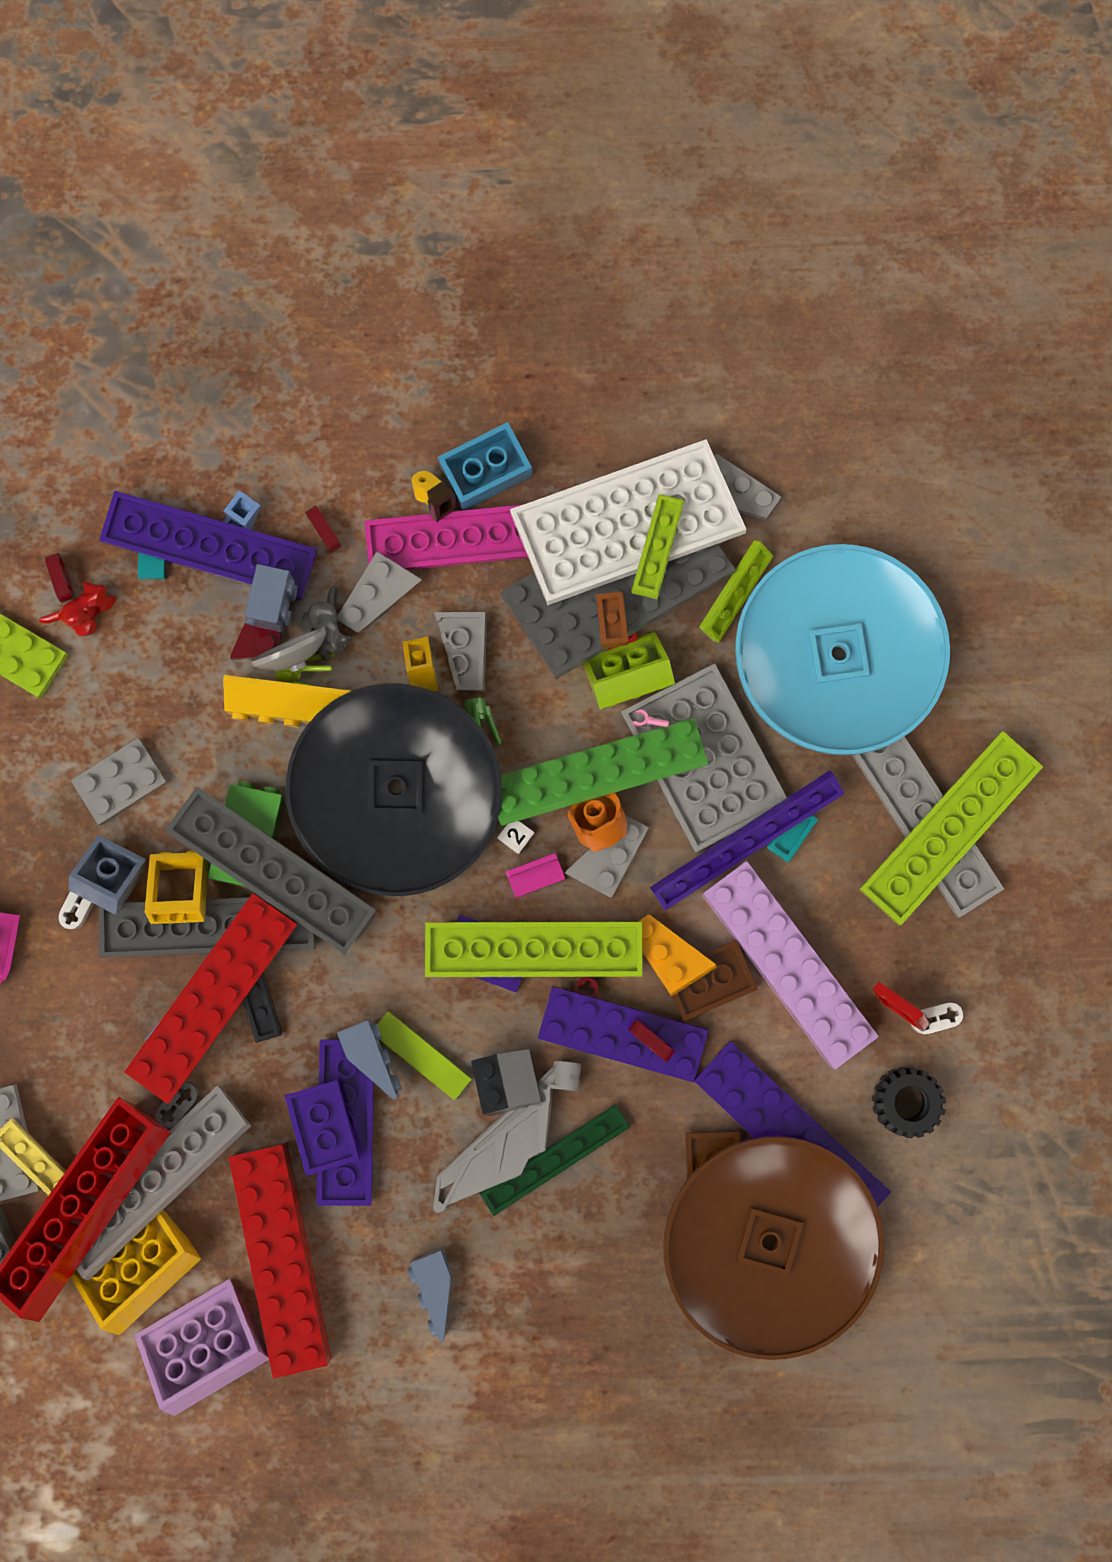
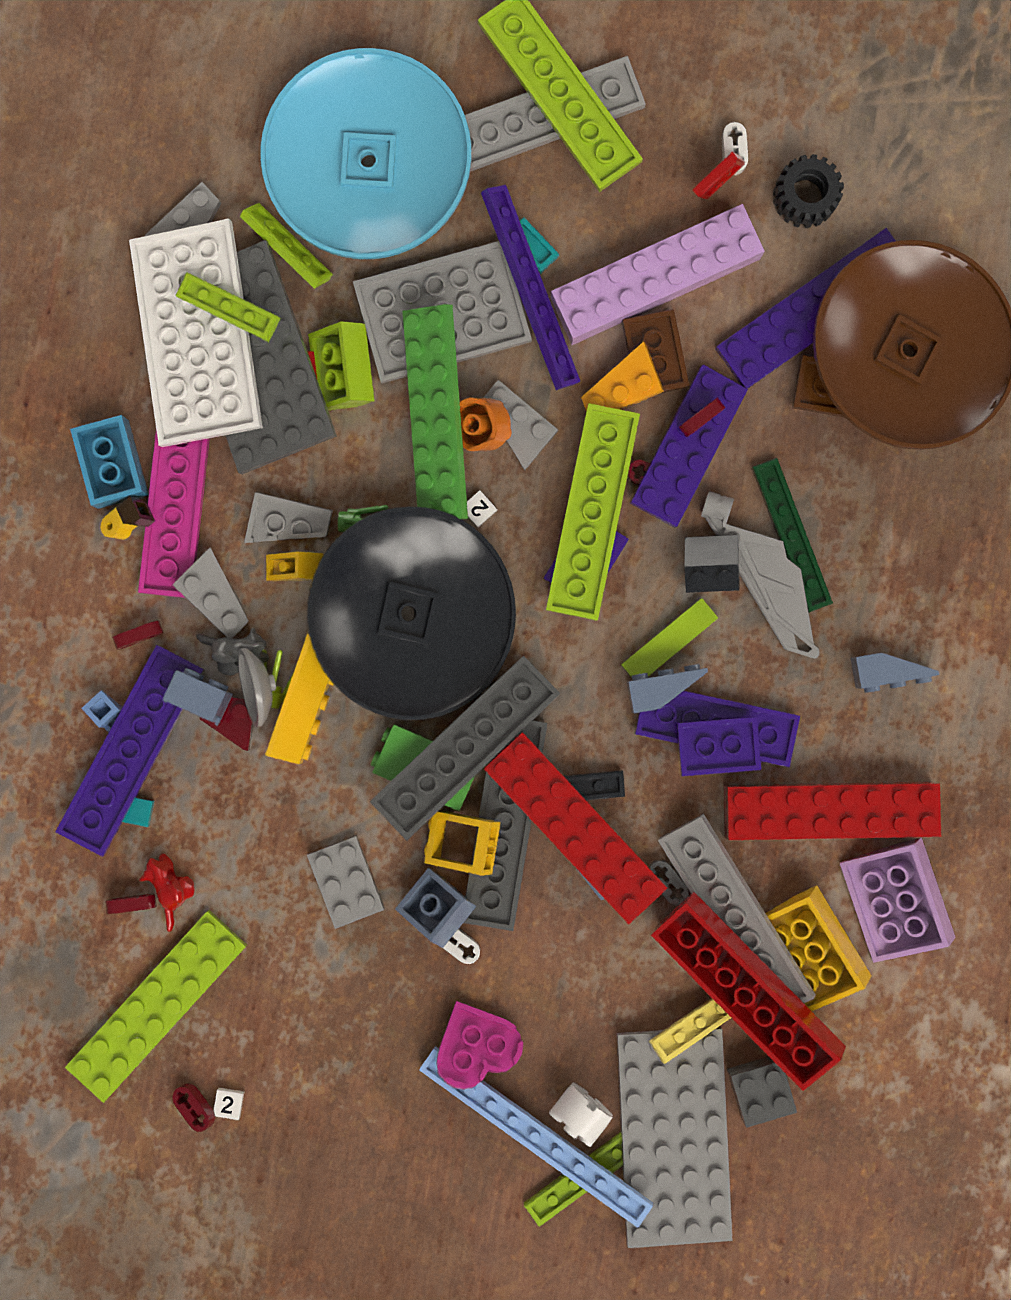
camera: 85 degrees left, 5 degrees up
dark pink panel [506,853,565,898] -> none
dark orange plate [596,592,628,648] -> none
bright pink hand [632,710,670,728] -> none

